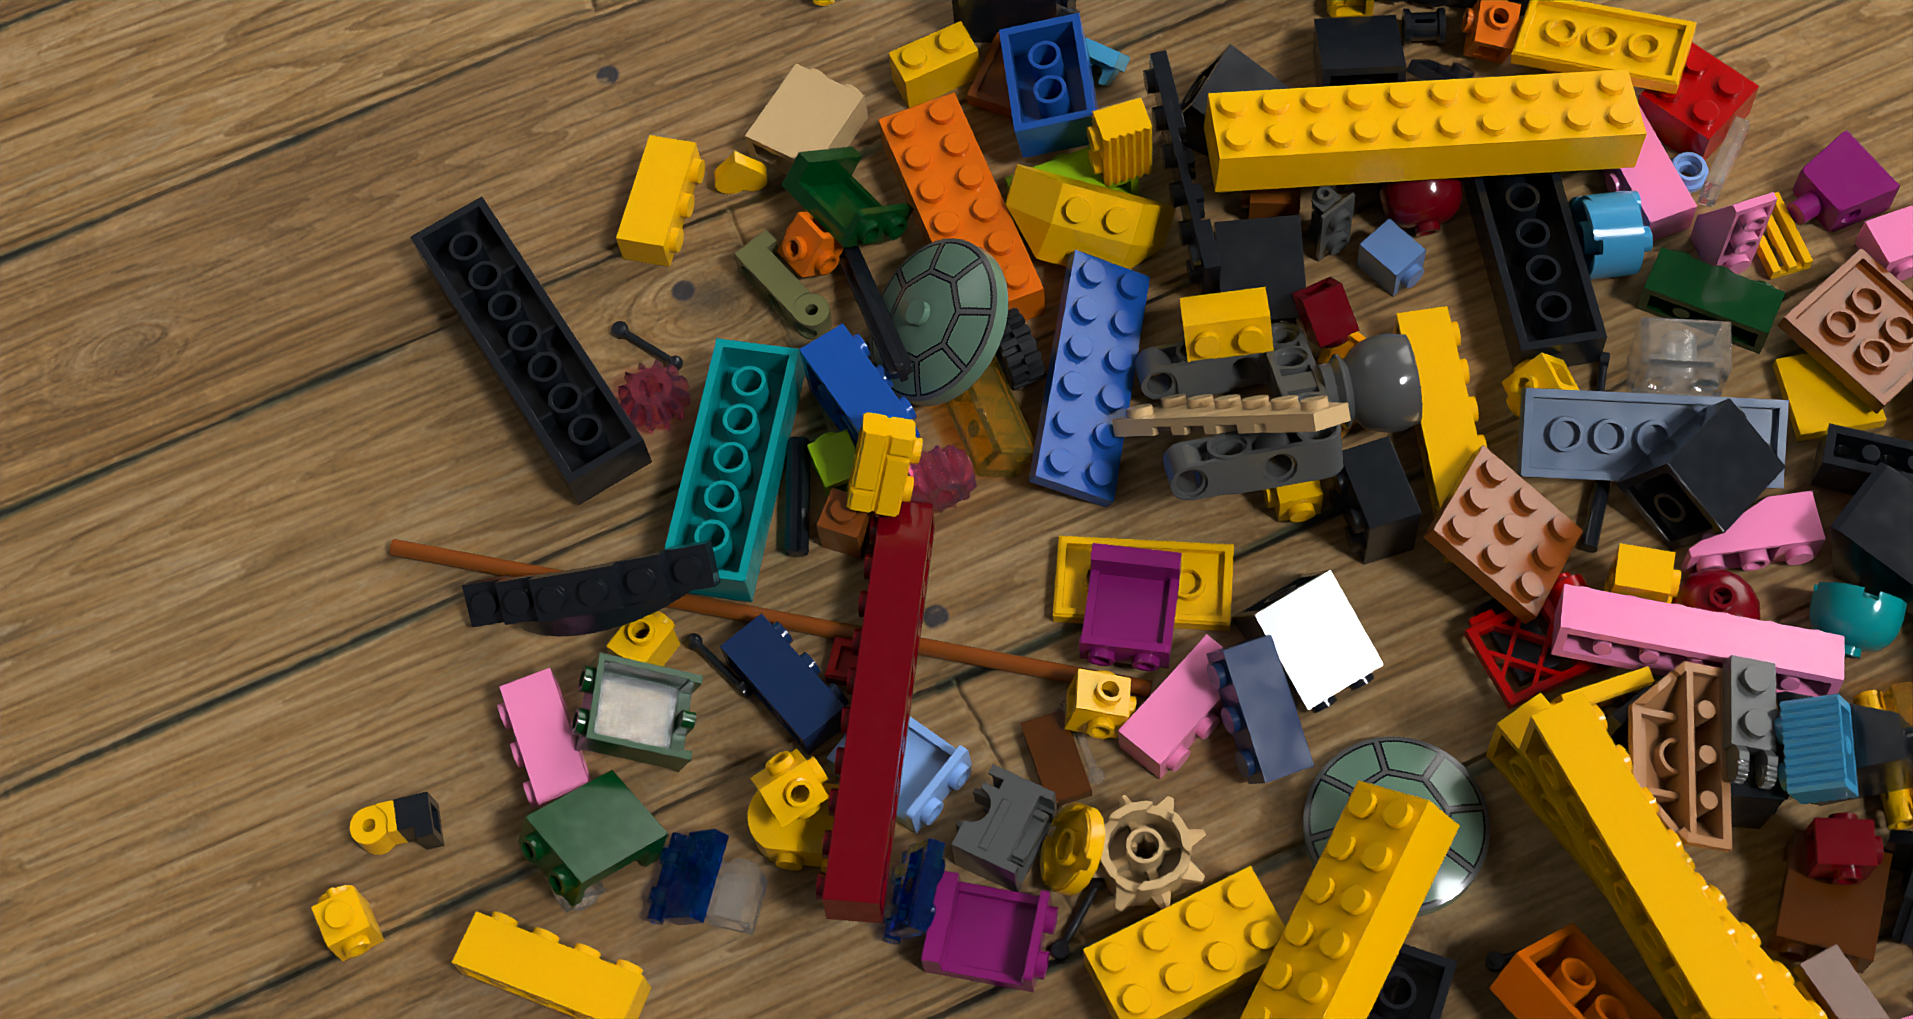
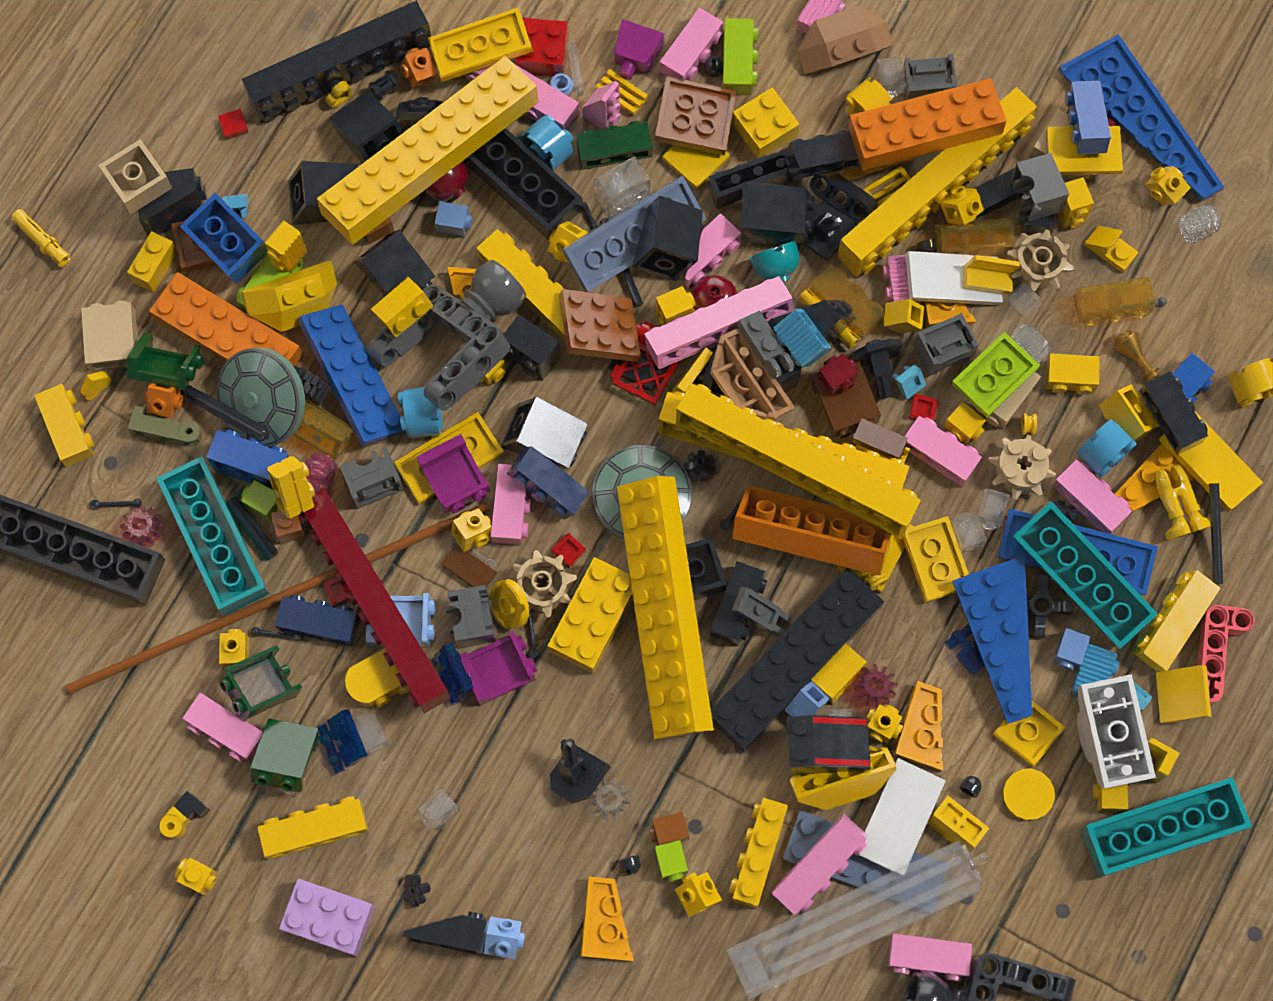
camera: 45 degrees left, 10 degrees up
black piece [462,540,721,637] -> none
yellow brick [750,748,829,828] -> none
tan wing [1112,394,1351,437] -> none
black wing [1143,50,1222,295] -> none
dark red brick [1291,277,1360,349] -> none
dark grey hinge [1308,186,1355,262] -> none
none -> dark grey piece [340,447,404,509]
none -> dark azure brick [398,387,443,439]
none -> red tile [551,533,587,569]
none -> black plant [684,450,715,481]

